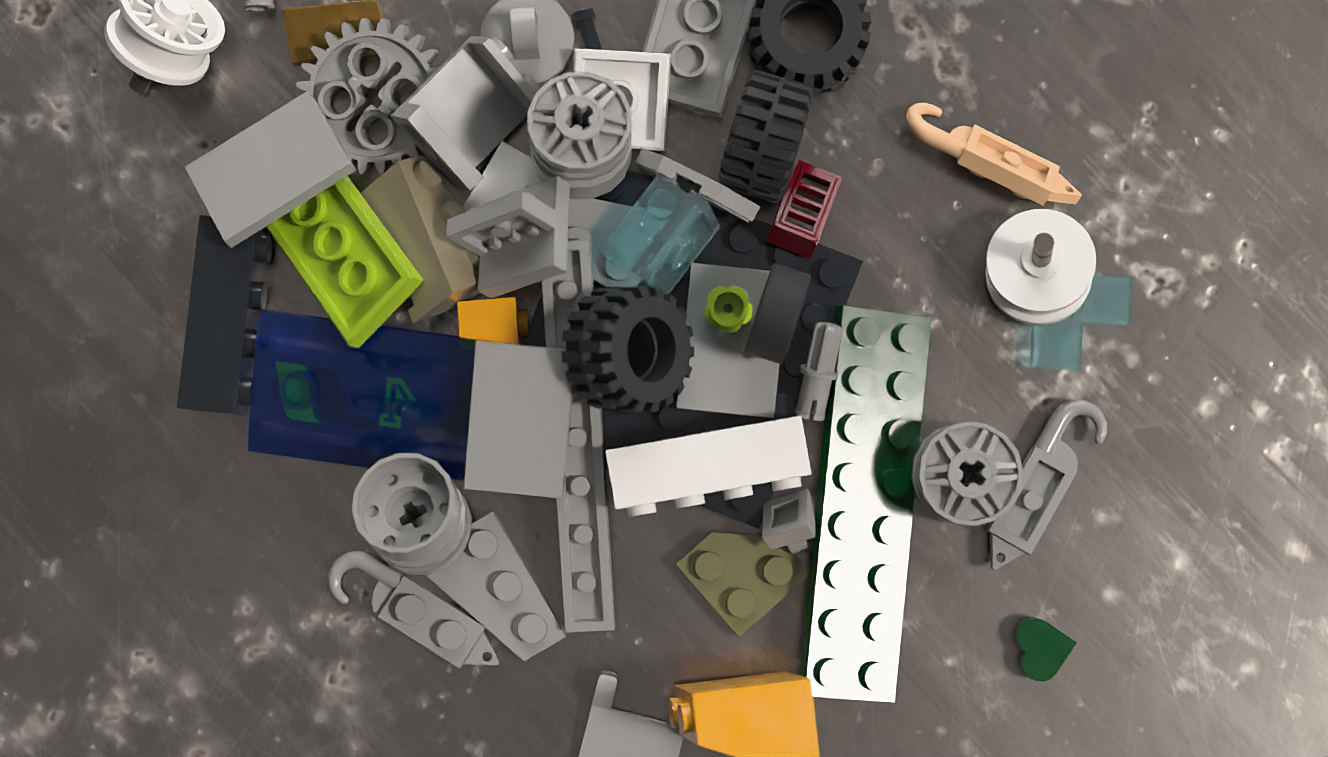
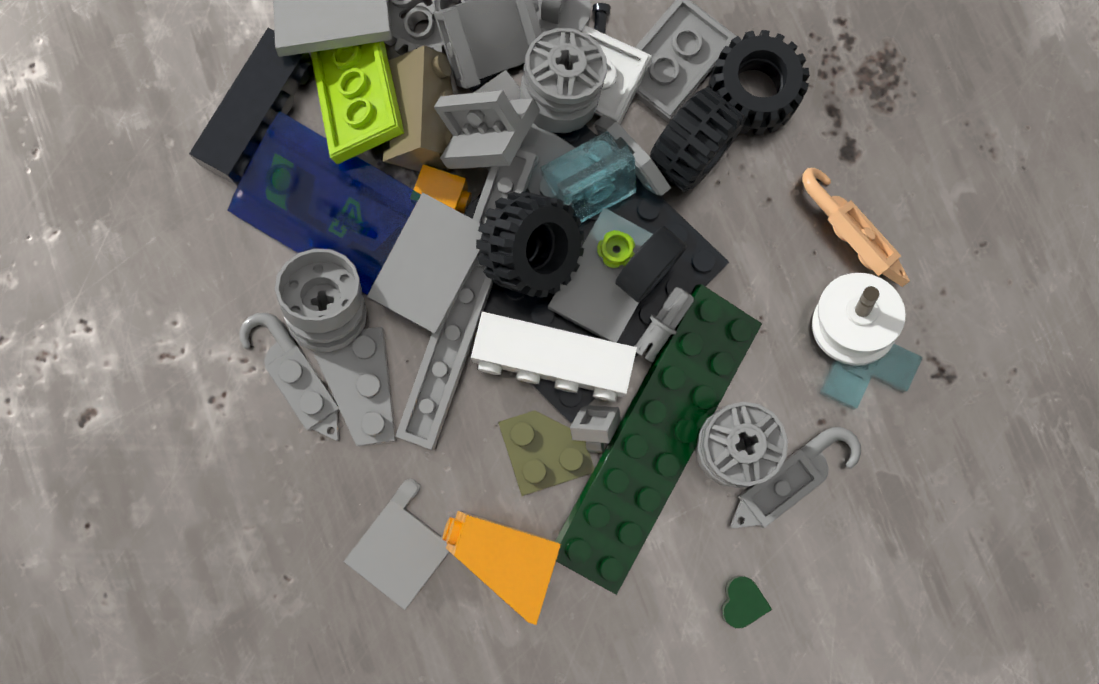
camera: 20 degrees right, 5 degrees down
dark red slope [766,160,843,259] -> none

